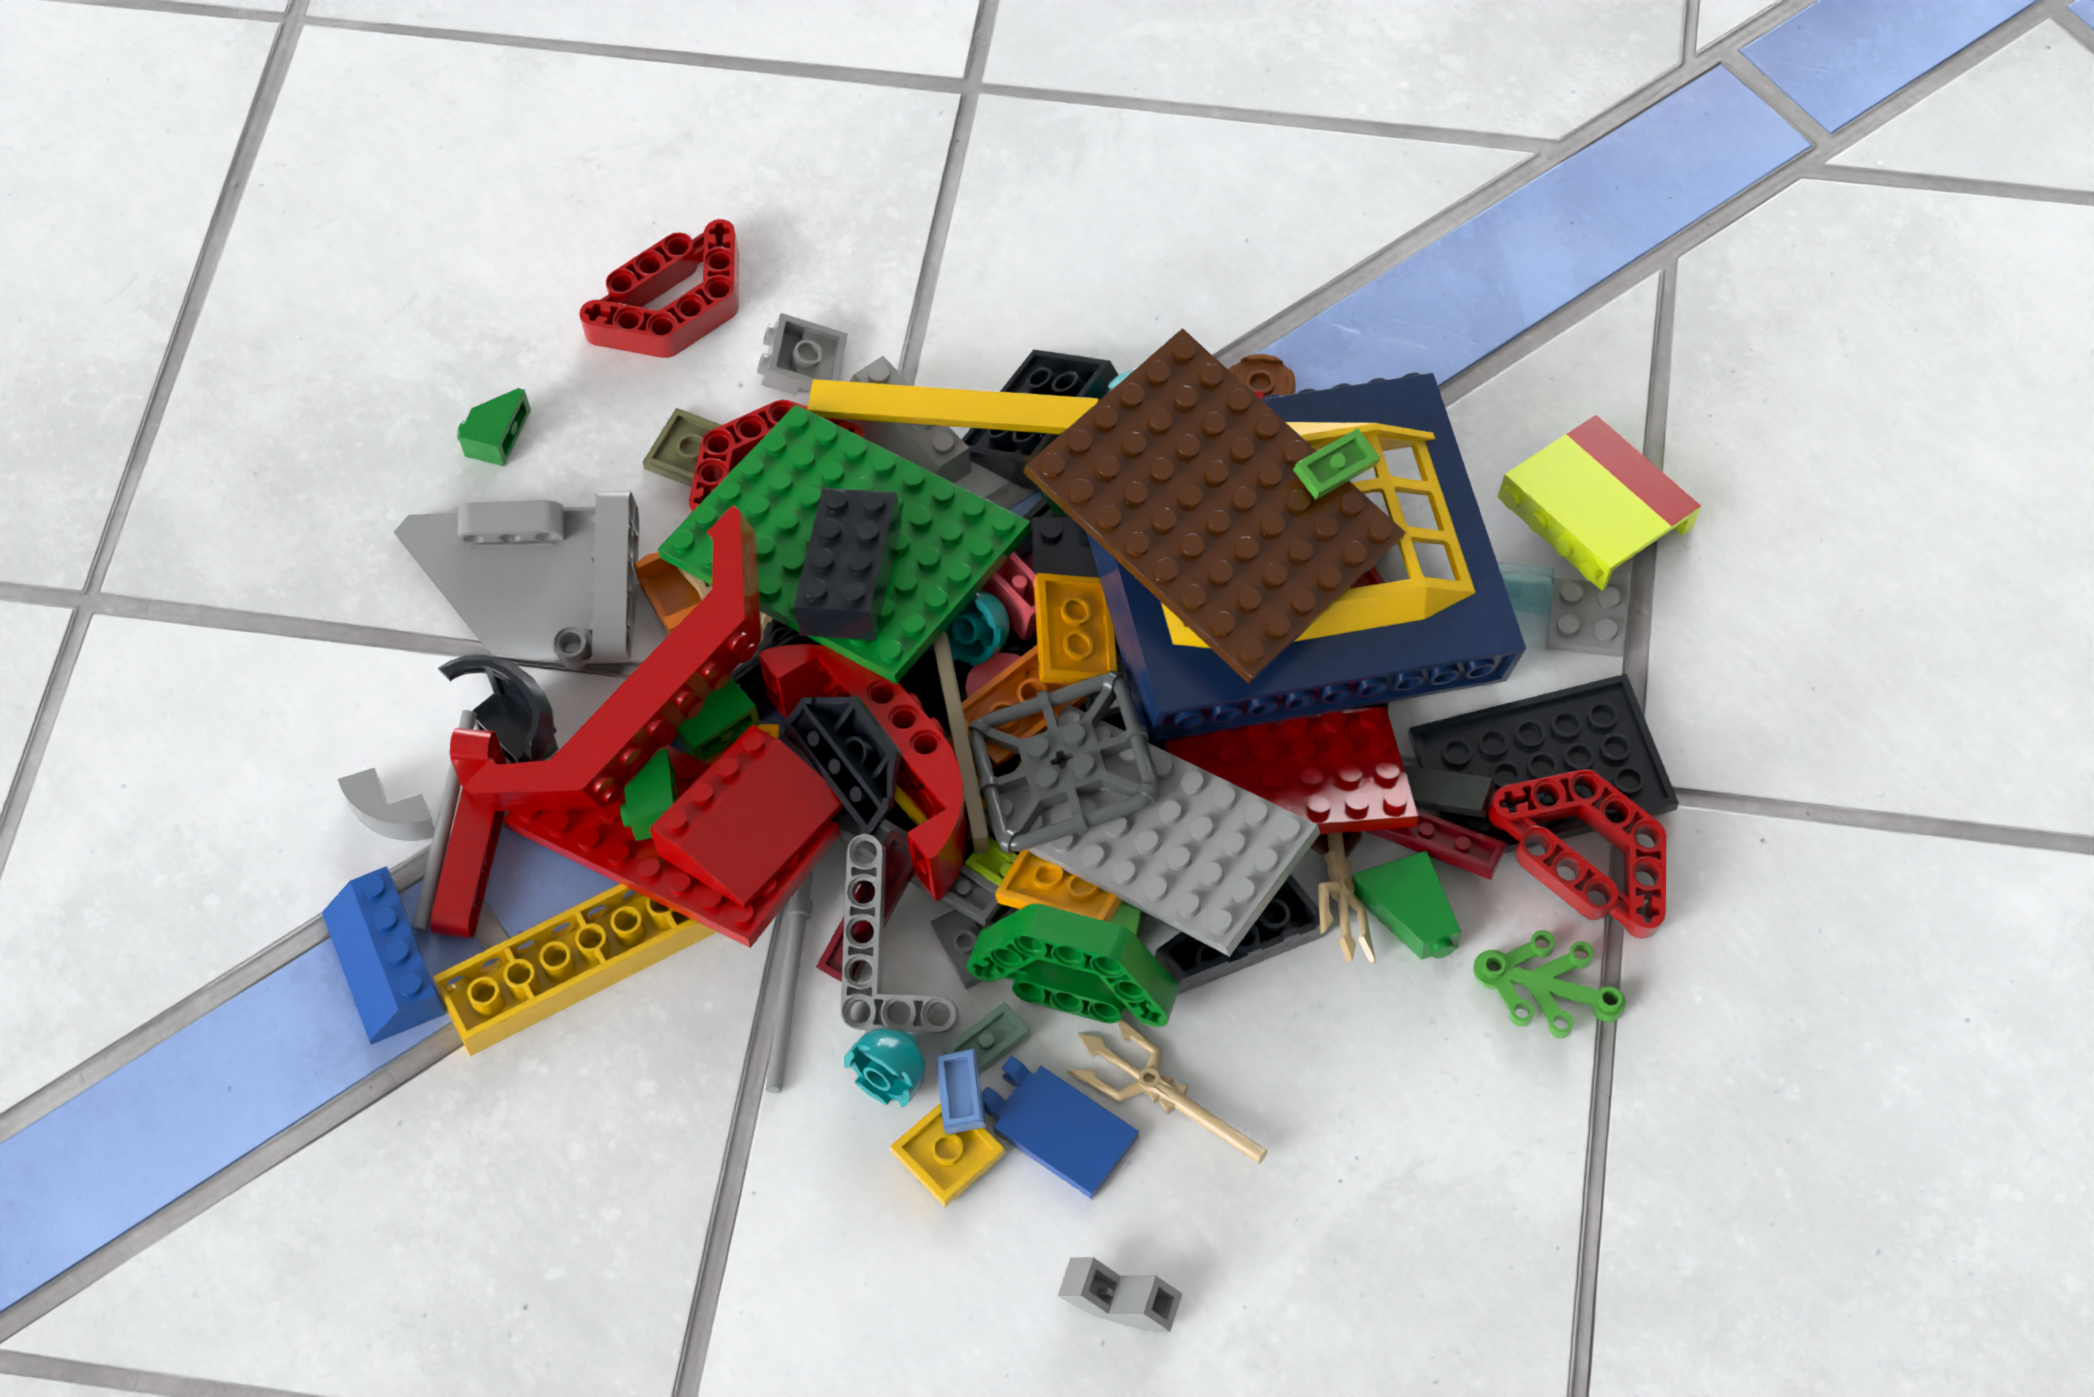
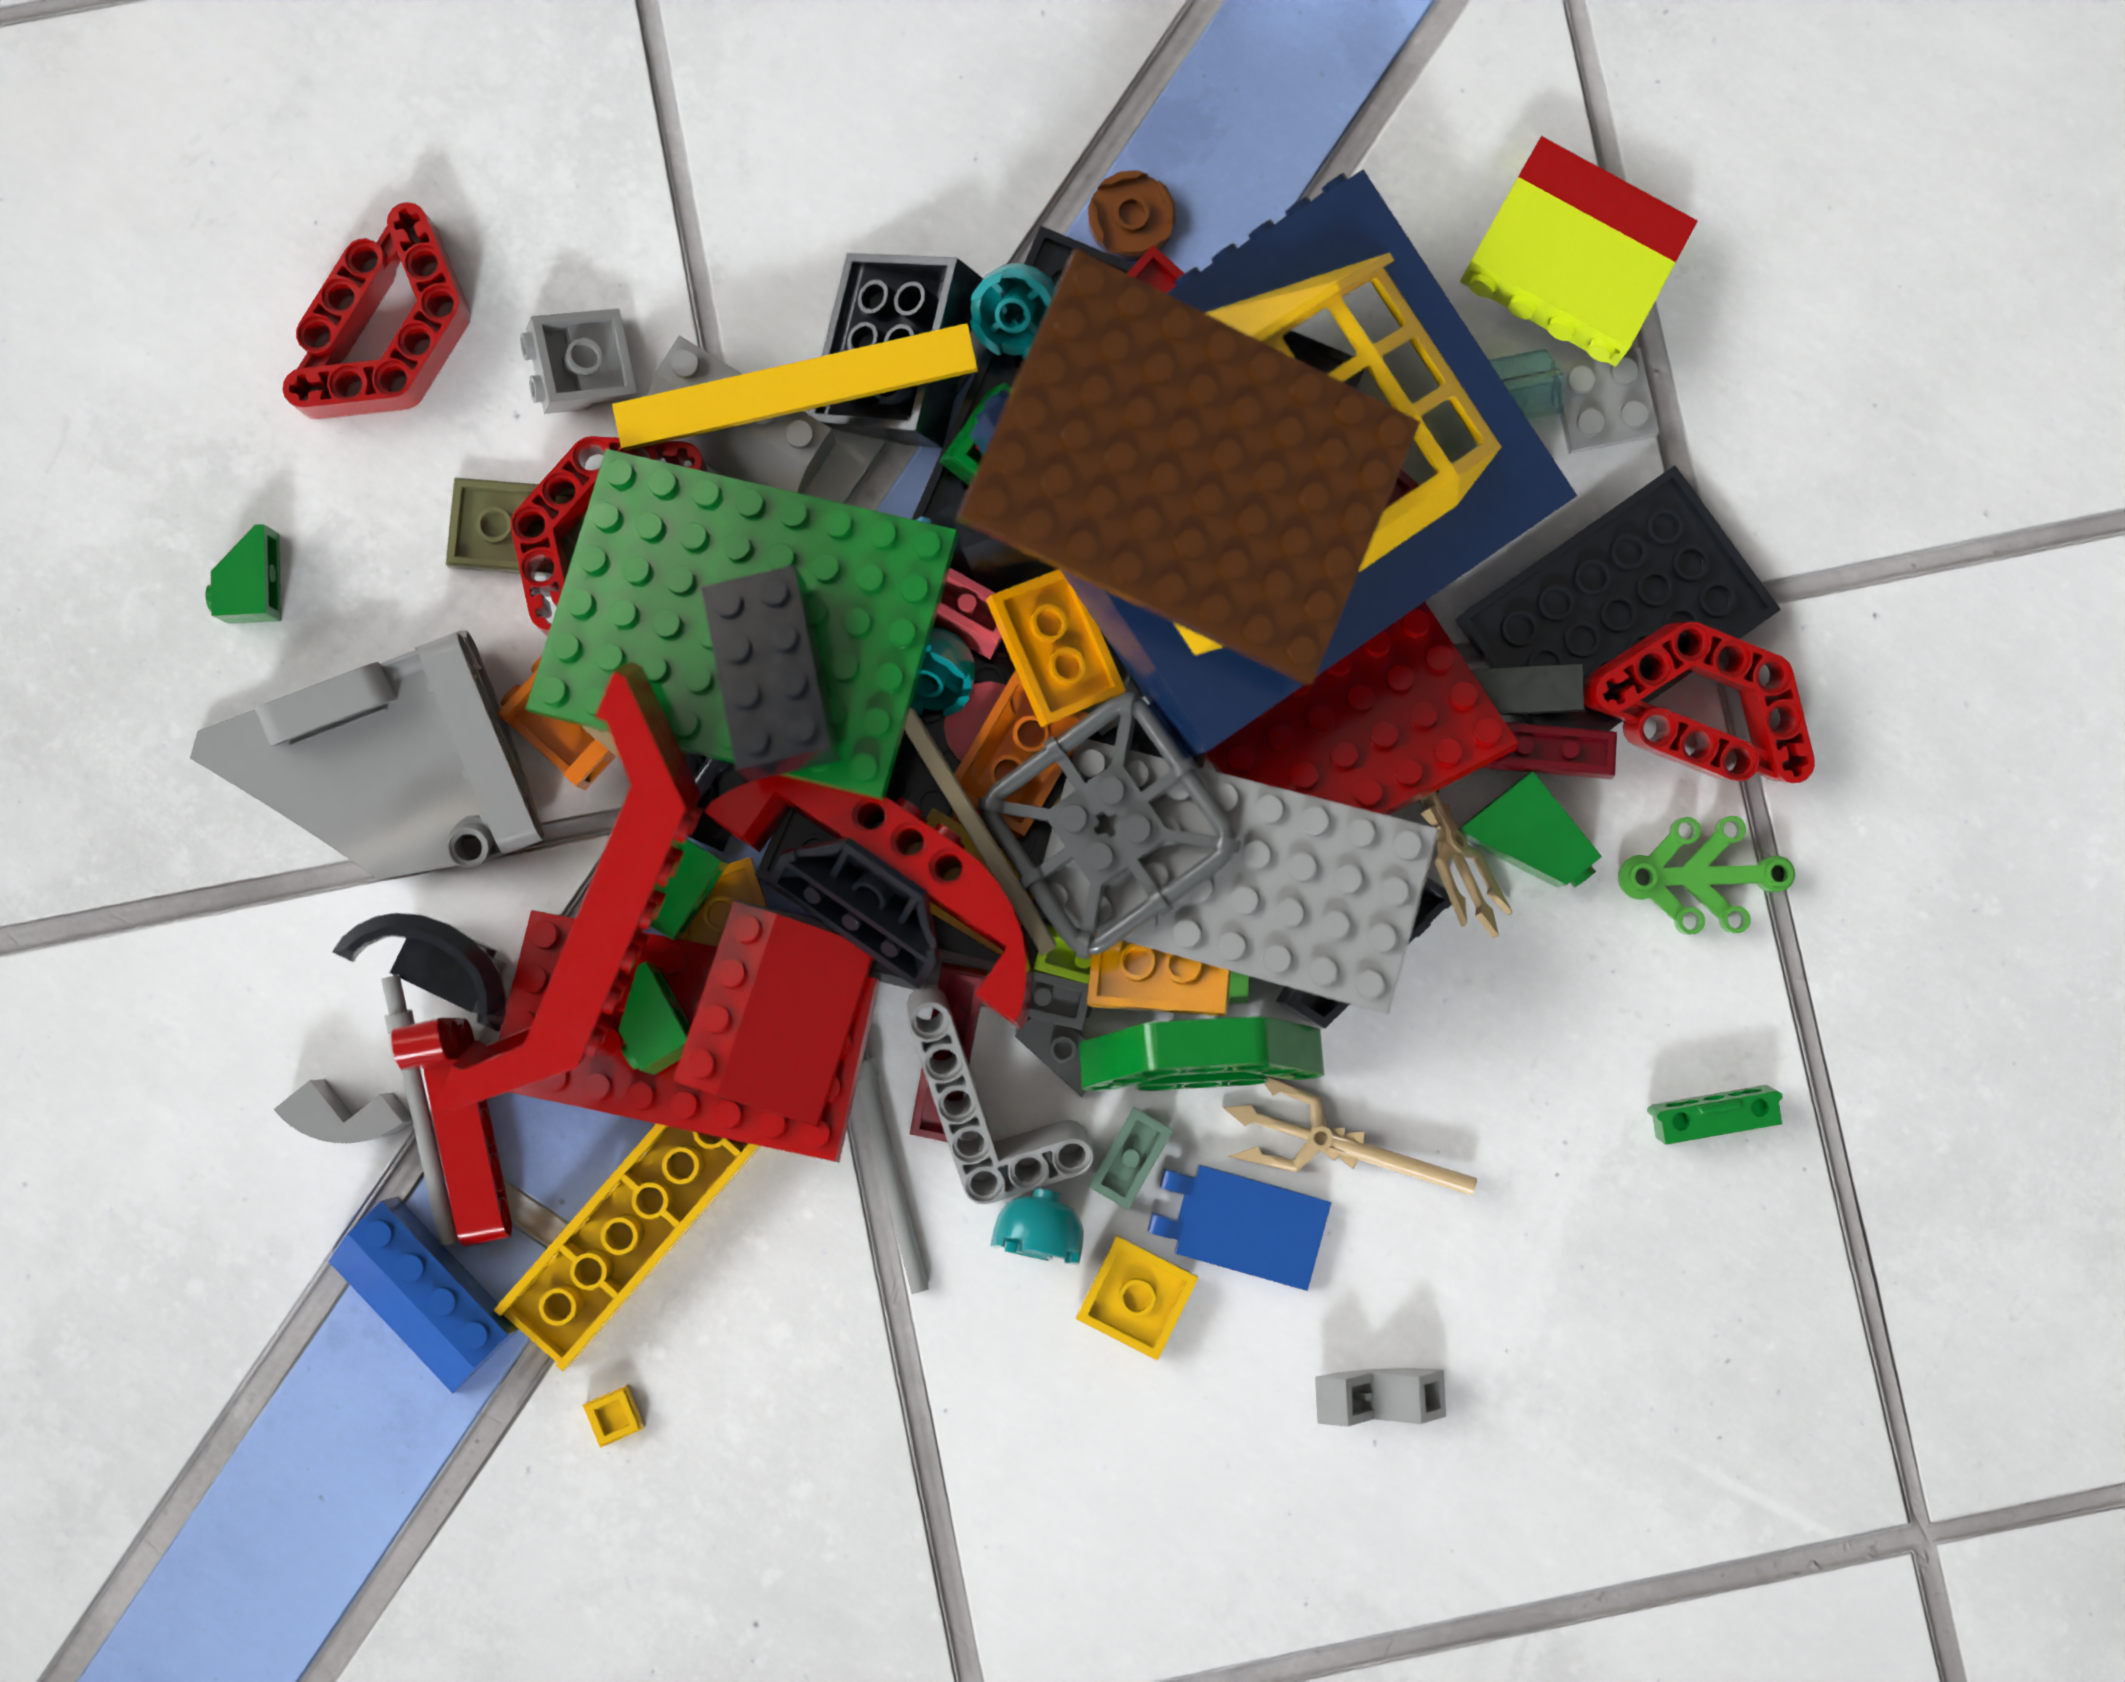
camera: 25 degrees left, 25 degrees up
medium blue tile [935,1049,986,1135] -> none
bright green plate [1293,428,1380,500] -> none
none -> yellow tile [583,1384,645,1448]
none -> green piece [1647,1085,1783,1145]

